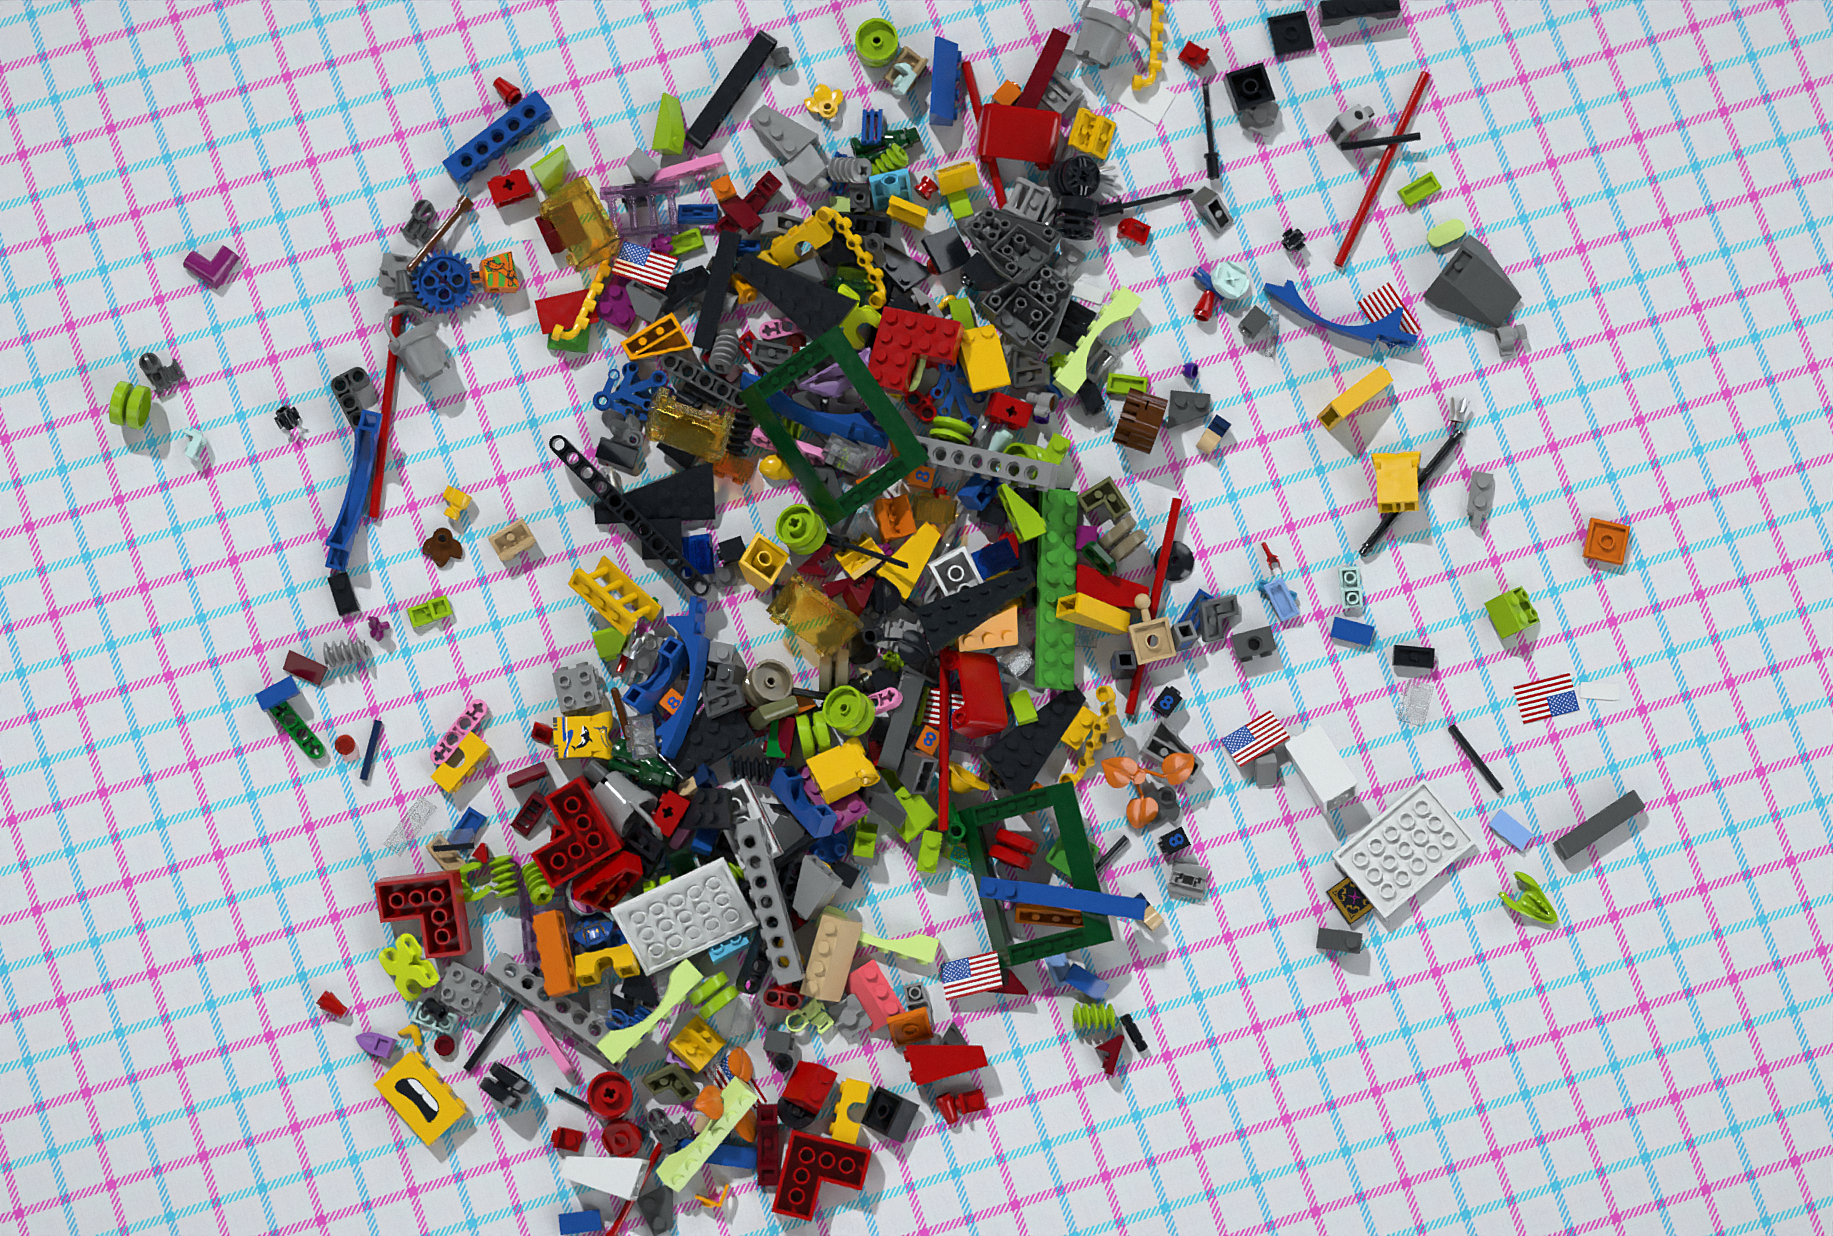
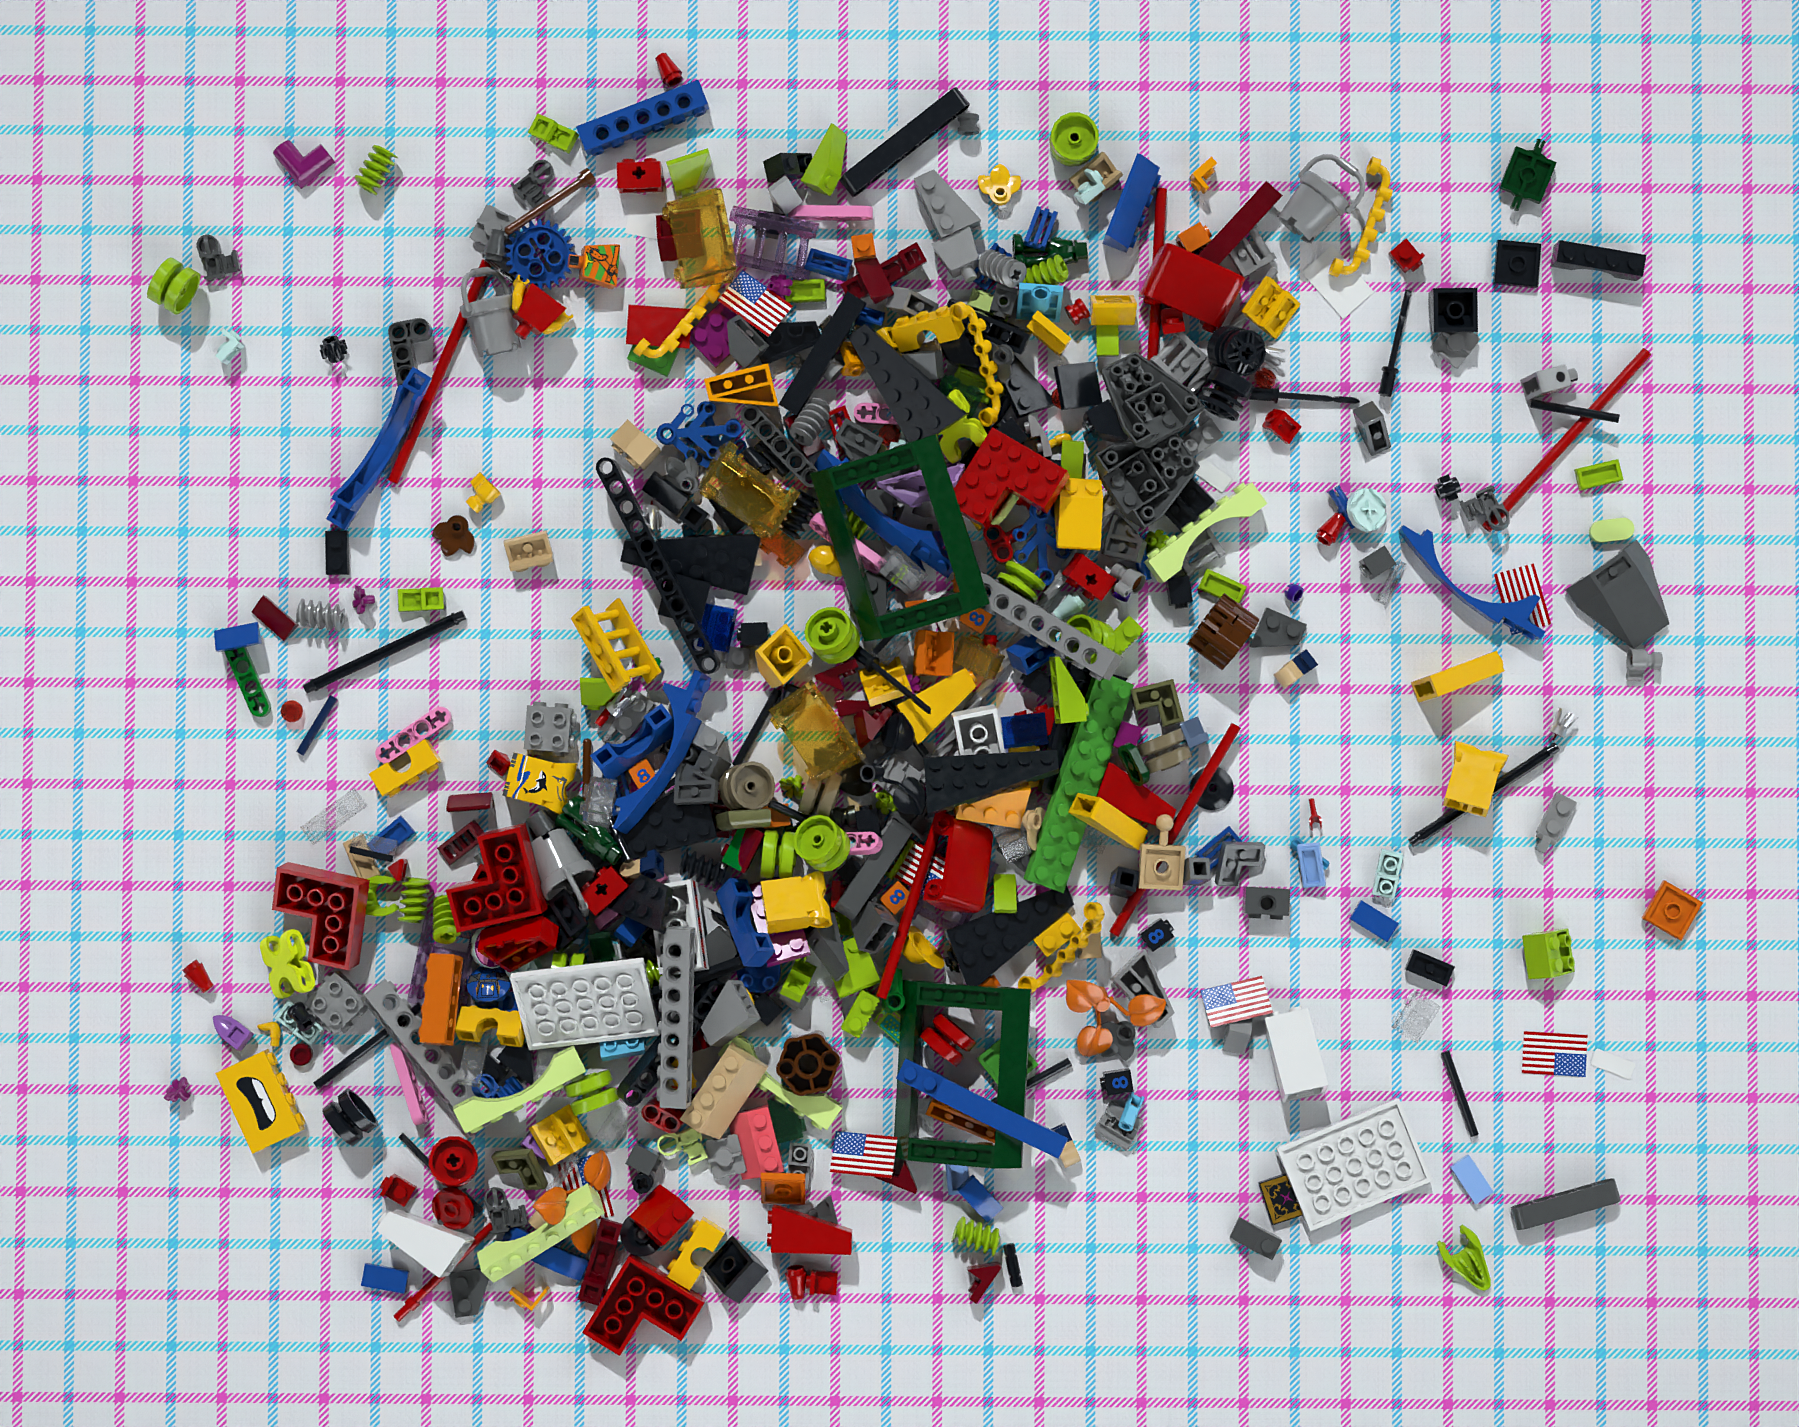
camera: 20 degrees right, 5 degrees up
none -> magenta plant [164,1077,190,1102]
none -> black piece [303,610,466,694]
none -> lime piece [354,145,398,196]
none -> red torso [512,275,573,340]
none -> lime slope [528,113,579,154]
none -> tan brick [610,419,662,470]
none -> black brick [678,501,711,534]
none -> black bar [732,688,781,766]
none -> black slope [763,153,812,182]
none -> clear green slope [767,1097,807,1144]
none -> reddish brown piece [776,1030,841,1096]
none -> lime plant [779,775,804,800]
none -> tan plate [1022,807,1046,851]
none -> medium azure bar [1118,1092,1144,1131]
none -> red bracket [1160,308,1185,335]
none -> sand blue panel [1177,717,1210,748]
none -> light orange bracket [1190,156,1217,194]
none -> clear red plate [1254,368,1276,389]
none -> dark grey piece [1459,485,1510,531]

